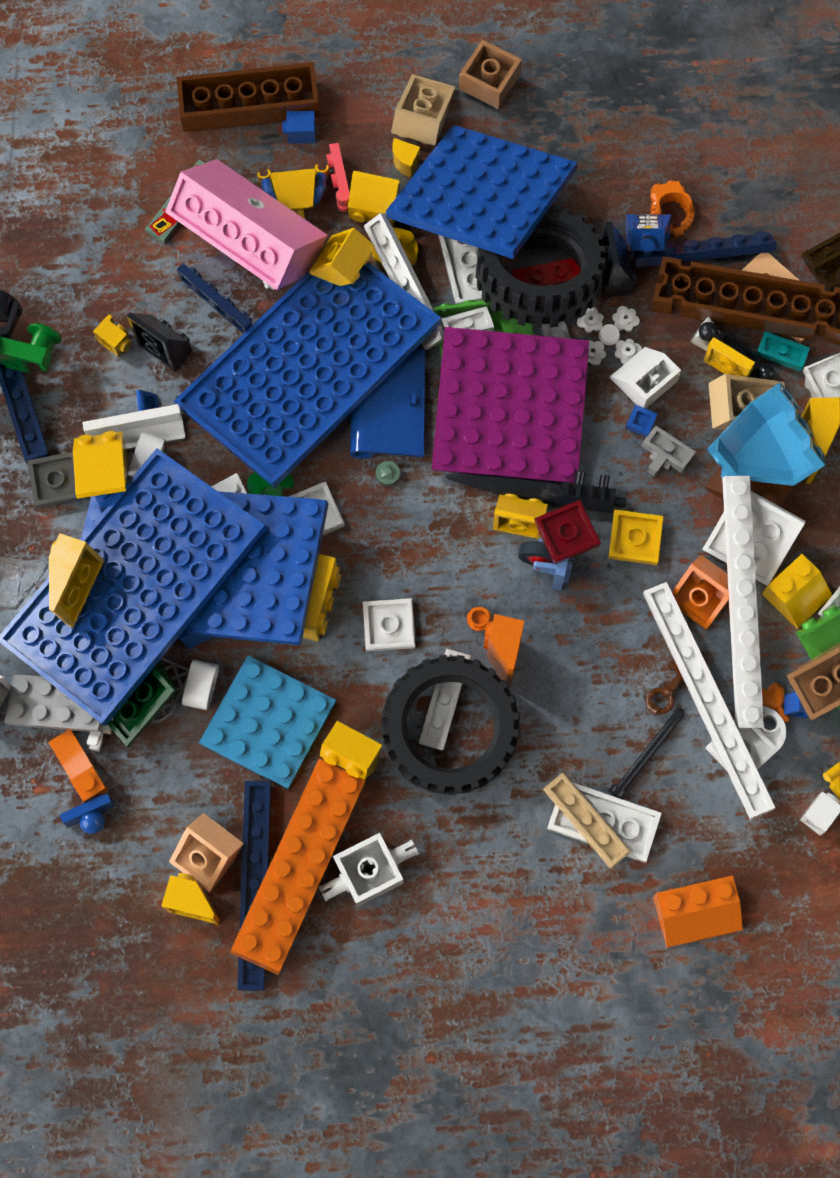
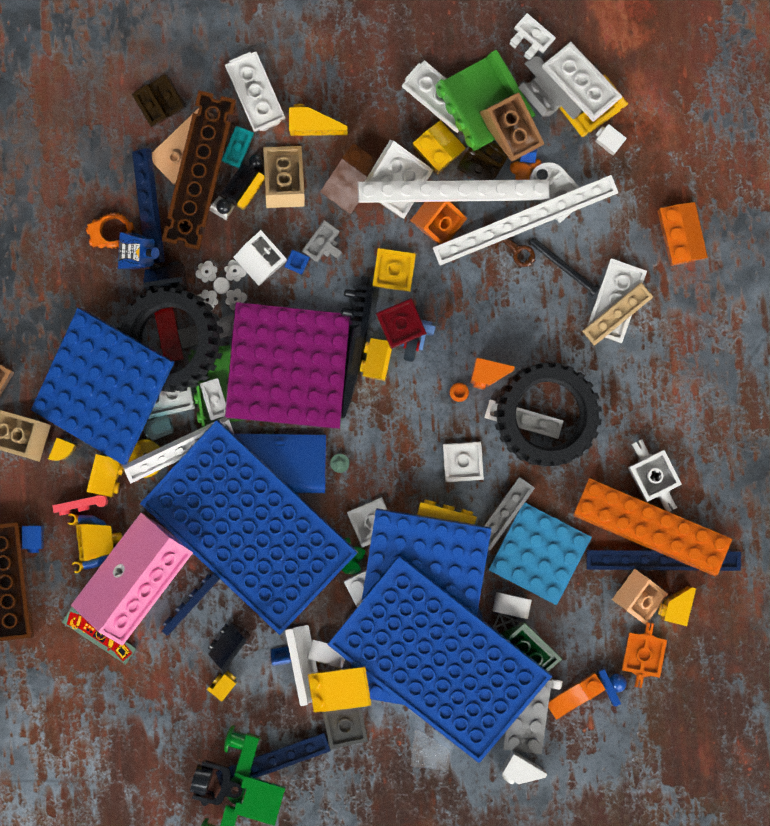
camera: 85 degrees left, 15 degrees up
yellow slope [49,534,104,628] -> none
yellow slope [309,228,375,286] -> none
yellow slope [320,721,382,780] -> none
dark azure panel [707,382,825,486] -> none
none -> clear light blue brick [144,414,175,441]
none -> dark brown slope [457,142,508,180]
none -> light grey plate [484,477,535,550]
none -> orange plate [621,622,667,688]

